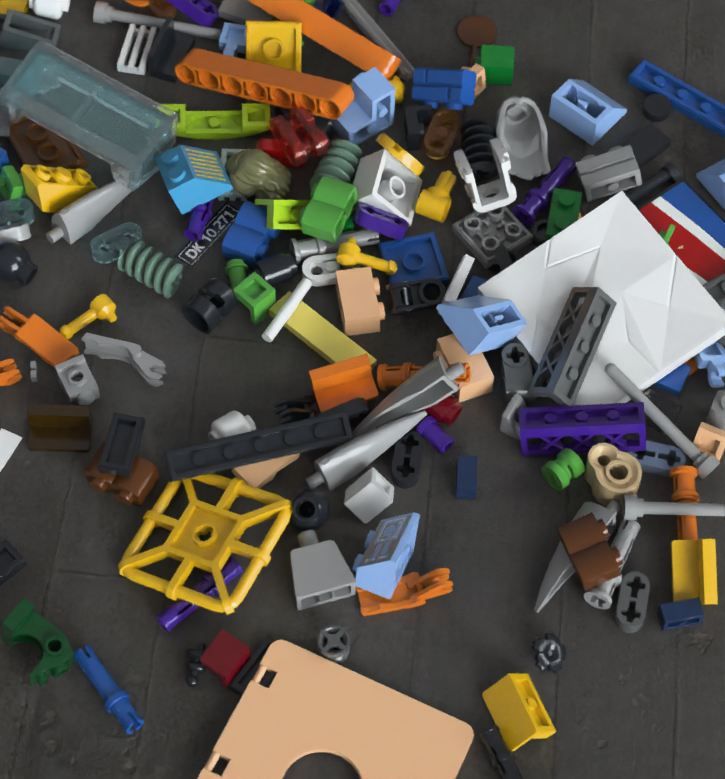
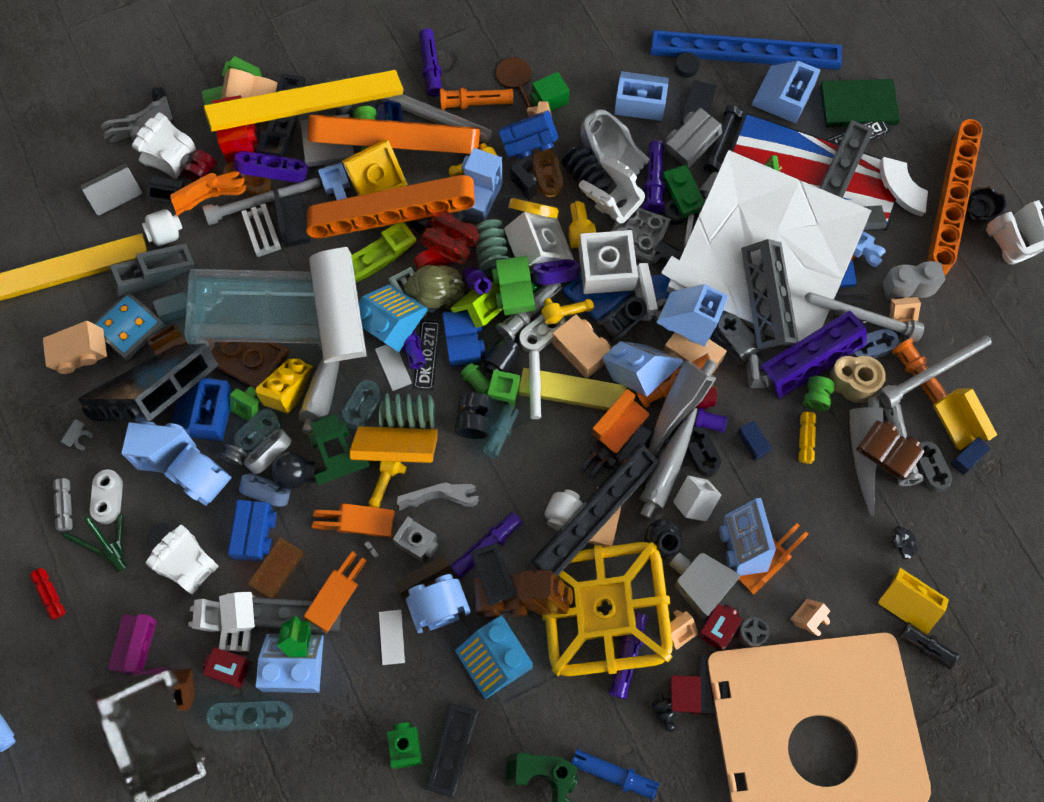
camera: 30 degrees left, 10 degrees up
none -> dark green tile [308,415,370,485]
none -> white brick [309,247,367,363]
none -> light orange tile [350,426,438,463]
none -> white sticker [375,344,412,391]
none -> light blue brick [406,574,471,633]
none -> orange pin [440,88,513,111]
none -> dark purple pin [450,511,523,579]
none -> dark azure slope [455,615,533,699]
none -> dark purple pin [463,266,491,294]
none -> clear light blue pin [482,404,520,458]
none -> reddish brown brick [517,570,573,615]
none -> white brick [578,230,638,294]
none -> light blue slope [602,341,683,396]
none -> white sticker [661,256,714,288]
none -> light nougat tile [670,610,699,650]
none -> dark red brick [697,604,743,651]
none -> light nougat tile [790,599,830,636]
none -> yellow axle [799,412,816,464]

